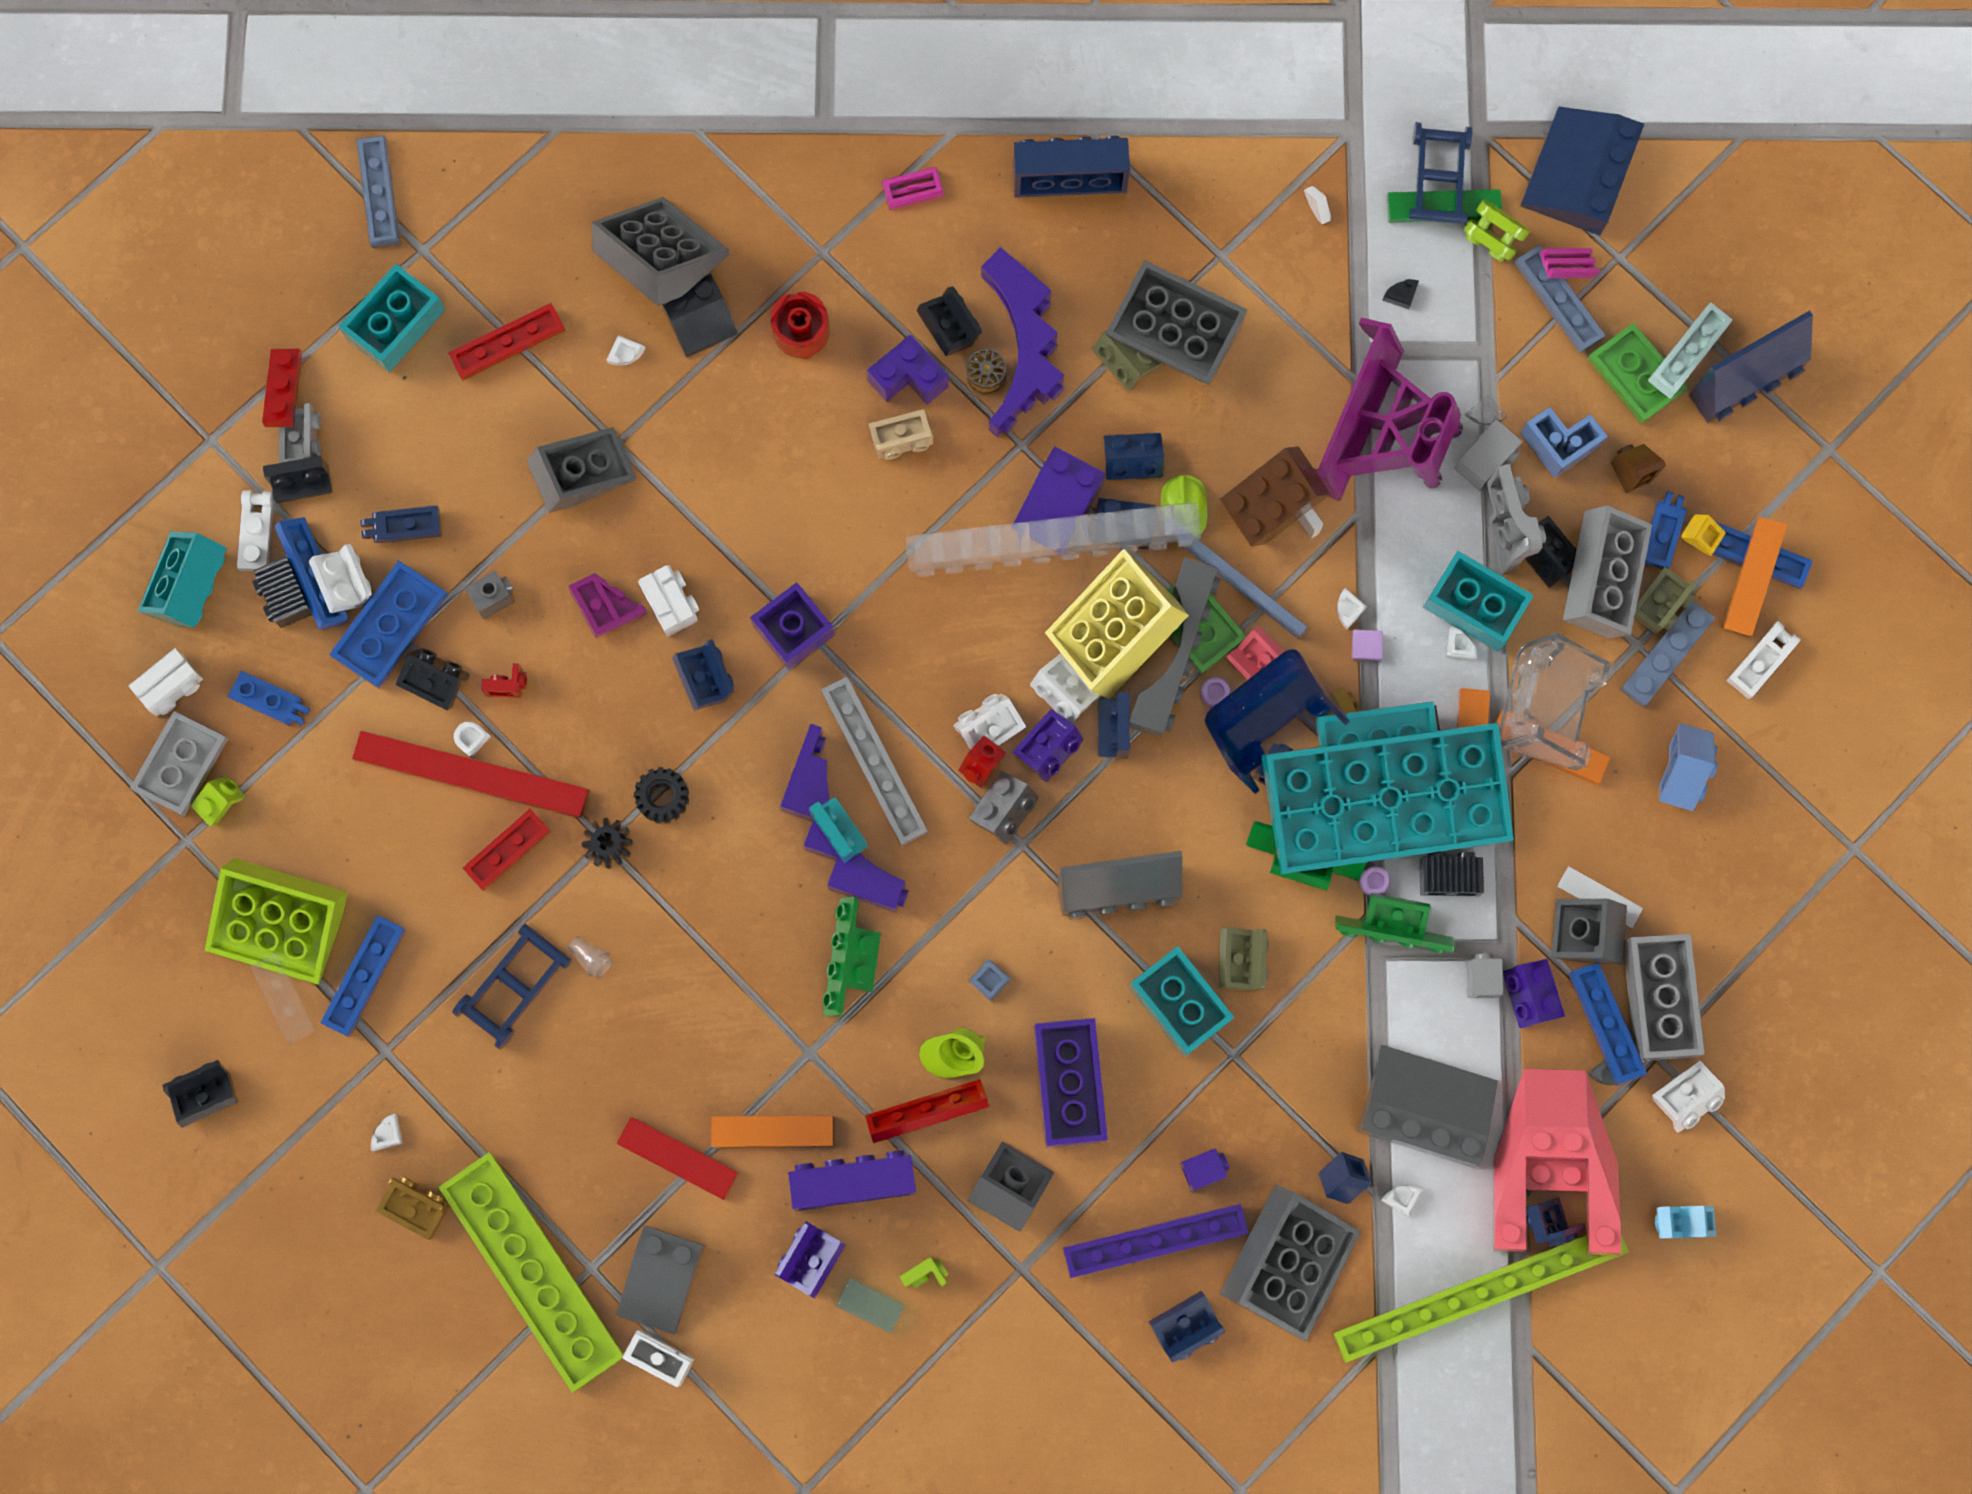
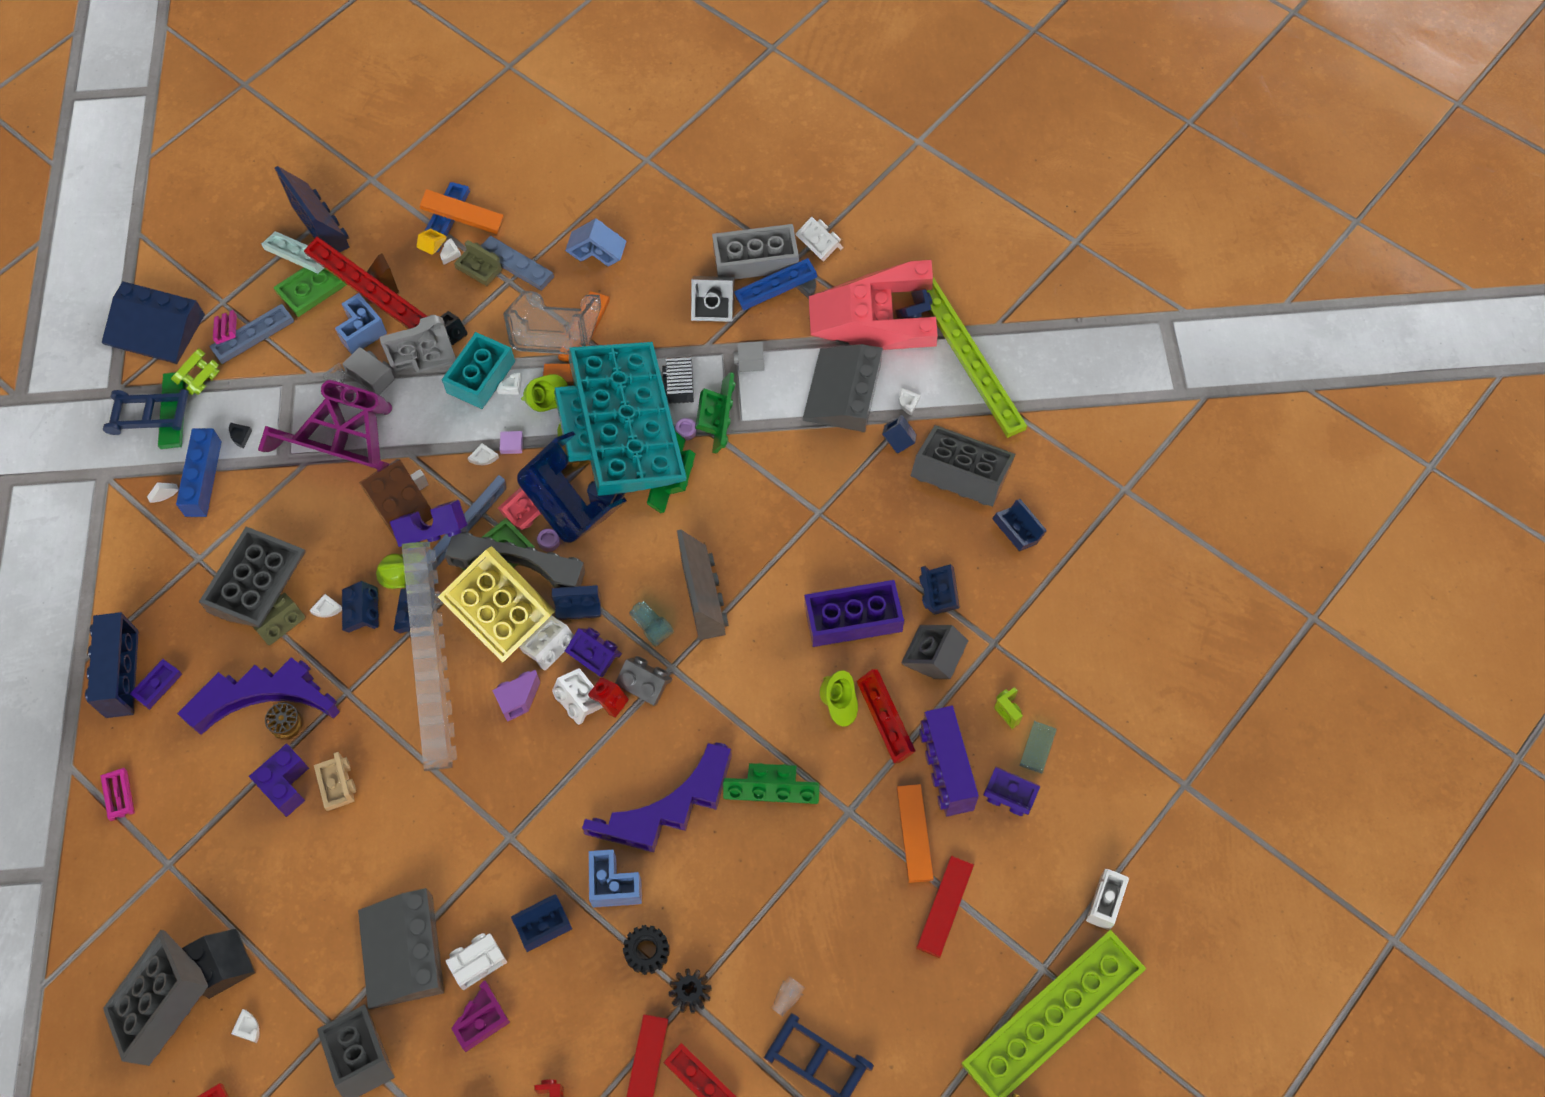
camera: 90 degrees left, 15 degrees down
dark grey slope [617,1225,705,1335] -> none
dark purple brick [750,582,835,671] -> none
red brick [771,292,830,359] -> none
teal bracket [809,798,868,863] -> none
light grey plate [821,677,928,846] -> none
black bracket [916,286,982,356] -> none
sand blue tile [969,959,1011,1002] -> none
dark purple slope [1011,446,1105,556] -> none
dark purple plate [1063,1204,1249,1278] -> none
teal brick [1128,946,1235,1058] -> none
dark purple brick [1180,1148,1229,1192] -> none
olive bracket [1219,927,1269,991] -> none
dark purple bracket [1503,959,1565,1028] -> none
white sticker [1557,866,1643,928] -> none
light grey brick [1563,505,1652,639] -> none
blue hinge [1645,491,1687,569] -> none
medium azure brick [1655,1206,1716,1239] -> none
white plate [1726,621,1801,699] -> none
none -> dark purple plate [130,659,182,710]
none -> blue brick [176,428,222,517]
none -> red tile [304,236,428,329]
none -> white tile [309,594,342,618]
none -> dark grey slope [358,888,444,1010]
none -> dark purple arch [390,500,468,548]
none -> white tile [440,238,461,265]
none -> medium lavender slope [492,670,540,722]
none -> lime piece [521,374,568,412]
none -> medium blue brick [589,850,642,908]
none -> clear light blue piece [629,601,674,647]
none -> dark blue bracket [919,564,960,615]

